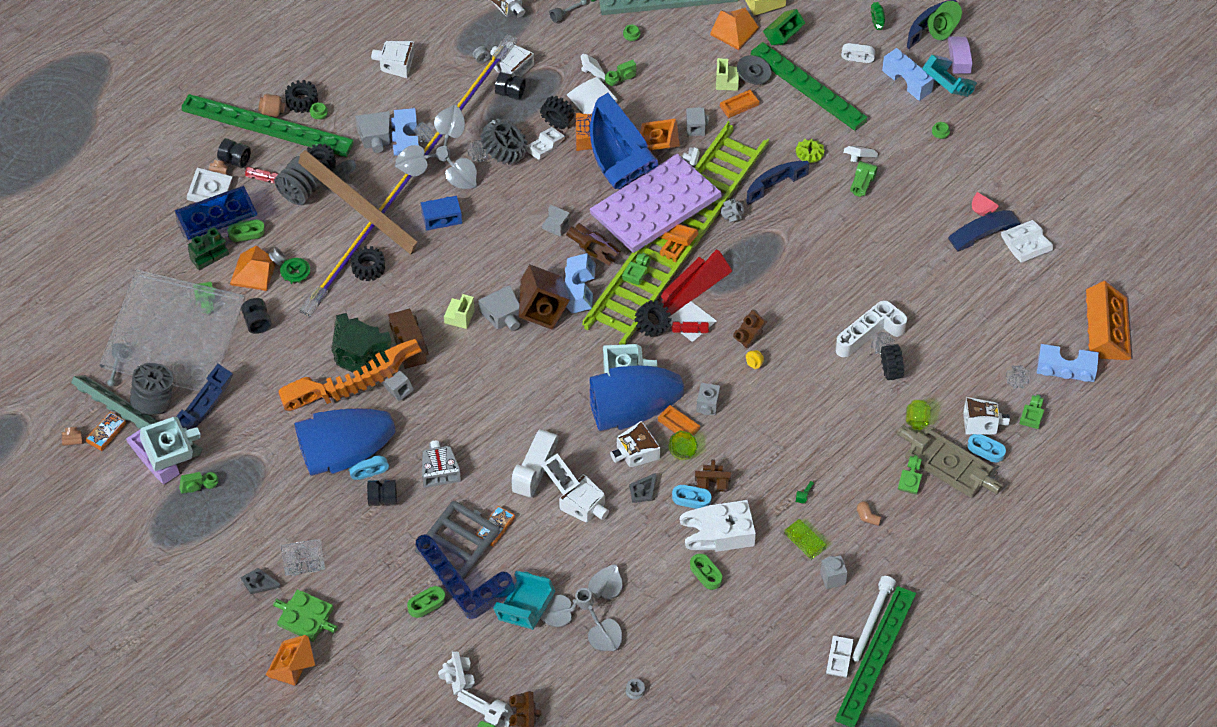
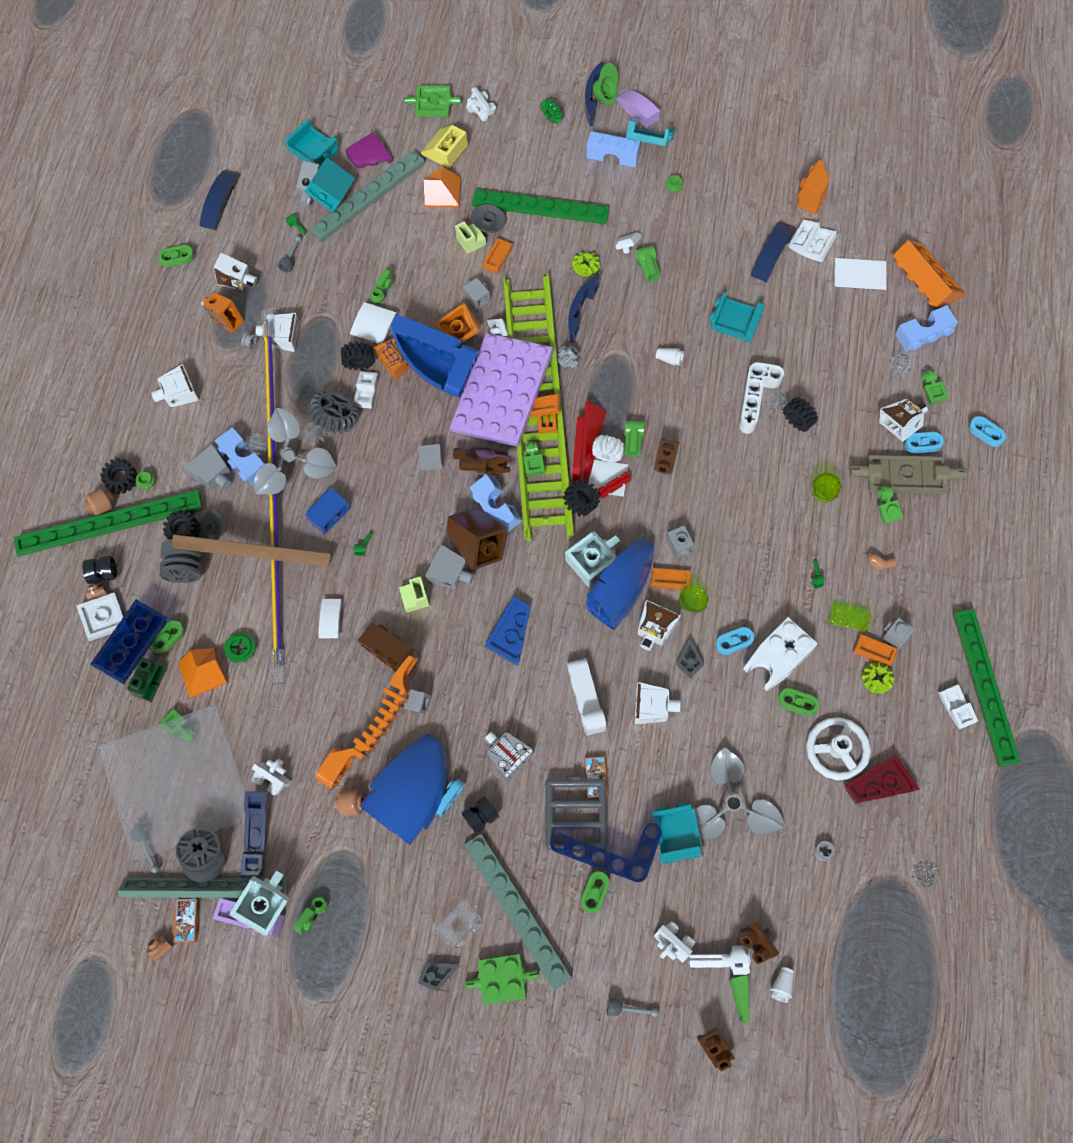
camera: 30 degrees left, 15 degrees up
black wheel [241,298,272,334] -> none
axle [245,167,279,184] -> none
orange slope [266,635,315,686] -> none
light grey bush [269,247,287,266] -> none
clear green slope [331,313,391,375] -> none
black tyre [351,246,385,281] -> none
black wheel [495,72,526,100] -> none
white torso [541,453,580,495] -> none
white piece [580,54,605,82] -> none
bright green plate [623,24,640,41] -> none
reddish brown hips [695,459,731,492] -> none
yellow plate [746,350,764,369] -> none
green brick [763,9,805,45] -> none
white beam [841,43,875,63] -> none
white piece [852,576,896,662] -> none
clear neon green head [905,400,931,430] -> none
coral tile [972,192,999,216] -> none
none -> orange torso [202,293,244,334]
none -> white hips [252,759,292,795]
none -> white slope [318,599,342,638]
none -> nougat head [334,789,366,816]
none -> green hand [353,532,373,556]
none -> sand green plate [464,834,572,990]
none -> blue wing [484,597,530,666]
none -> white gear [592,435,624,463]
none -> hinge [607,998,659,1017]
none -> bright green piece [625,420,644,458]
none -> white cone [656,348,684,366]
none -> teal panel [709,292,765,343]
none -> orange slope [797,160,830,215]
none -> white piece [806,717,871,781]
none -> clear neon green hair [811,472,842,503]
none -> white sticker [835,258,886,290]
none -> dark red wing [844,754,920,804]
none -> orange tile [853,634,898,668]
none -> lime gear [862,662,895,694]
none -> medium azure plate [969,416,1006,447]

